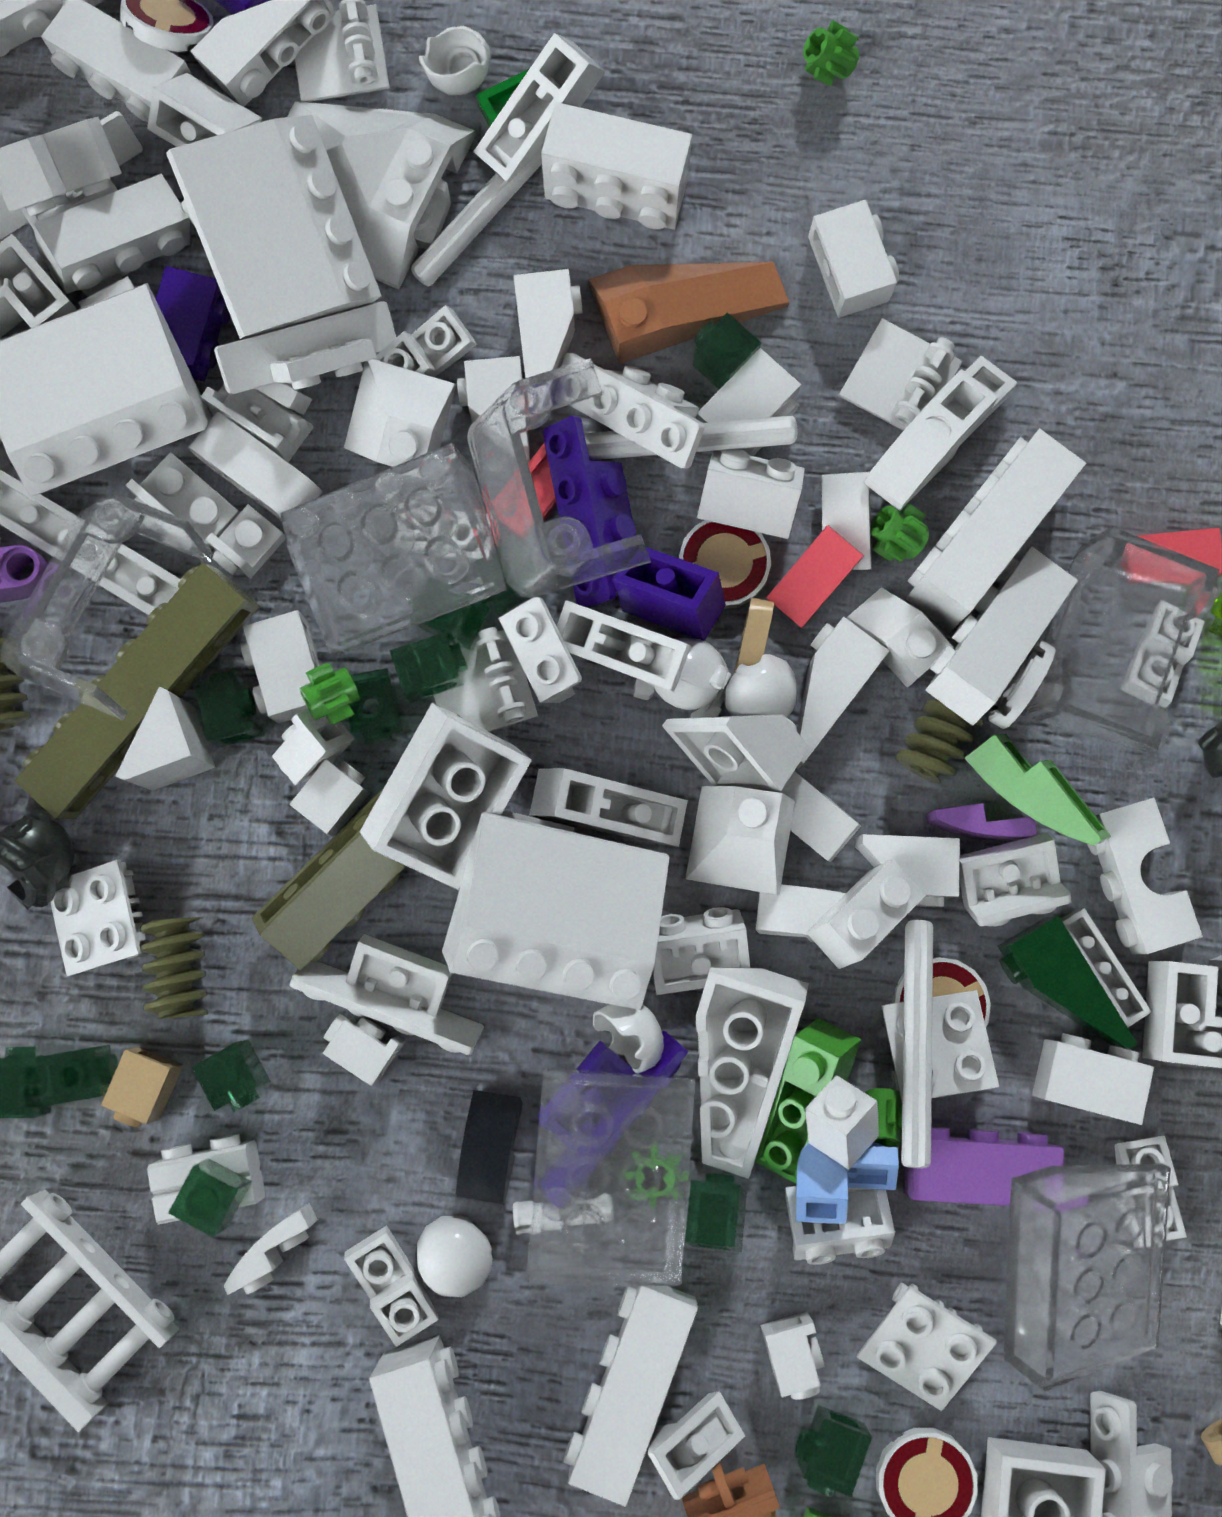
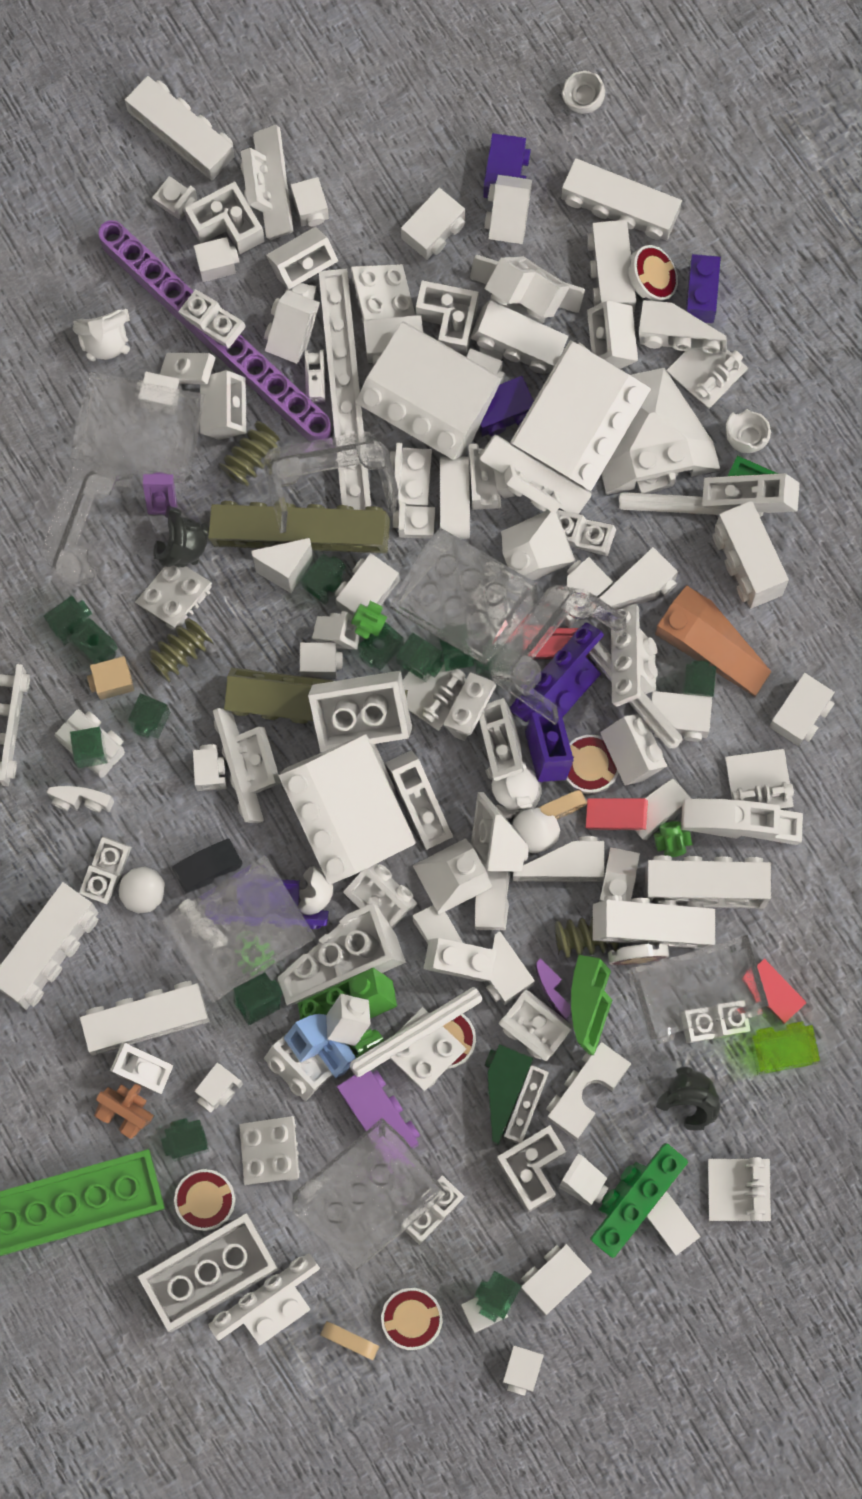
camera: 55 degrees right, 5 degrees down
white brick [1032,1033,1154,1125] -> none

